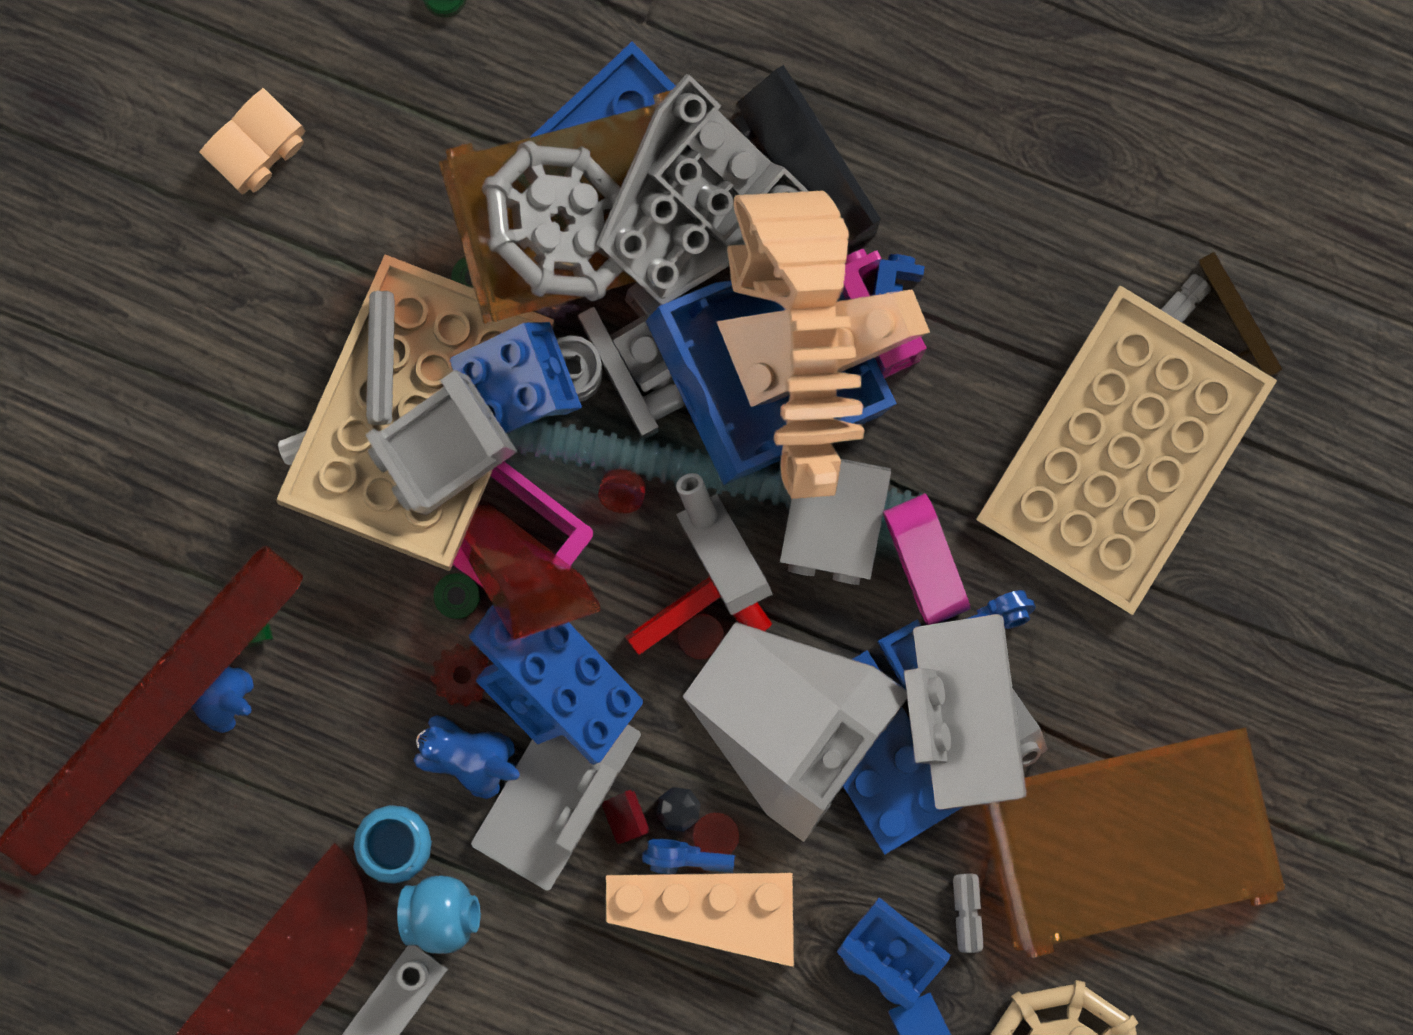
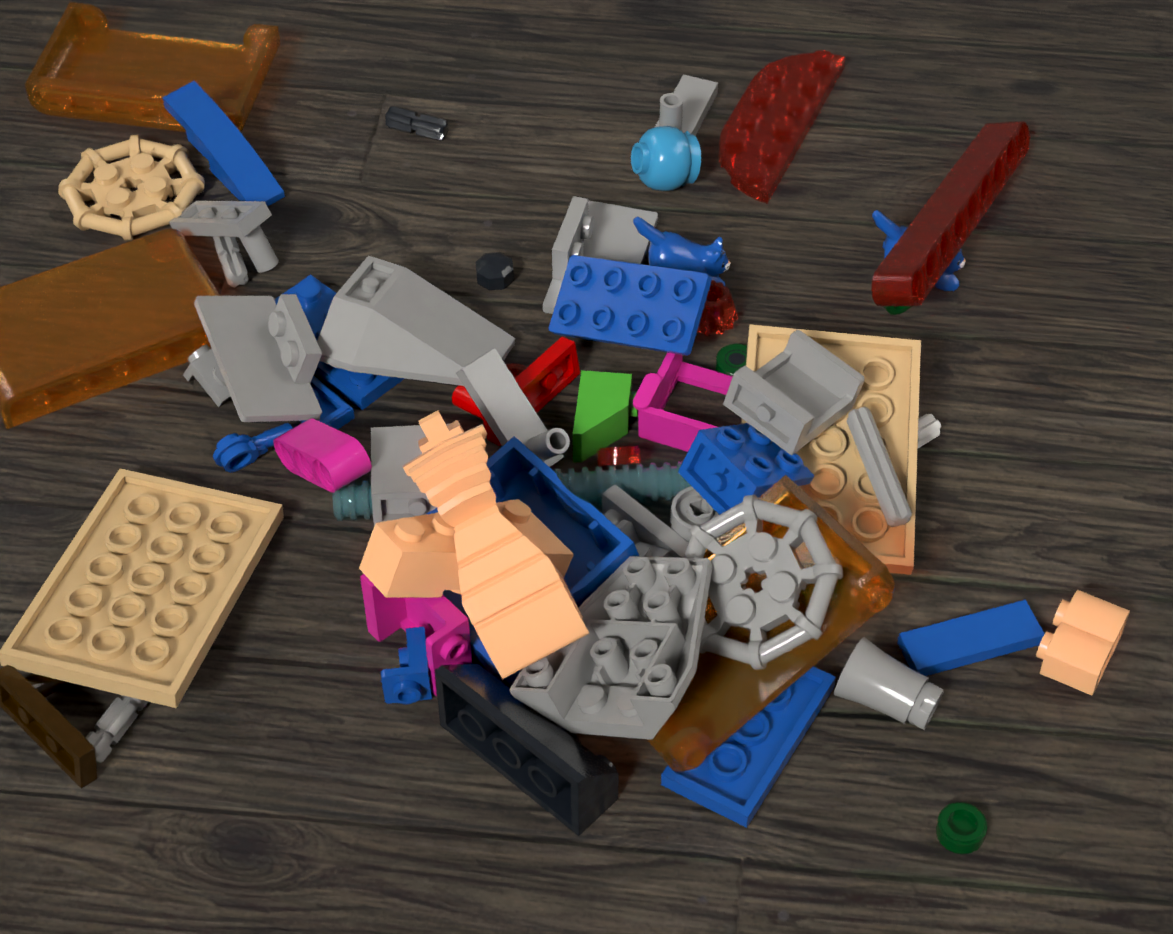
camera: 170 degrees right, 35 degrees down
dark azure piece [353,805,432,884] -> none
clear red wedge [460,503,601,641] -> none
dark red slope [602,790,650,844] -> none
light nougat wedge [606,873,794,967] -> none
blue plate [642,839,735,874] -> none
clear red tile [693,813,739,854] -> none
blue bracket [837,898,951,1010] -> none
none -> light grey piece [169,201,279,273]
none -> bright green slope [573,370,638,463]
none -> light grey plant [834,637,944,730]
none -> blue tile [897,600,1045,676]

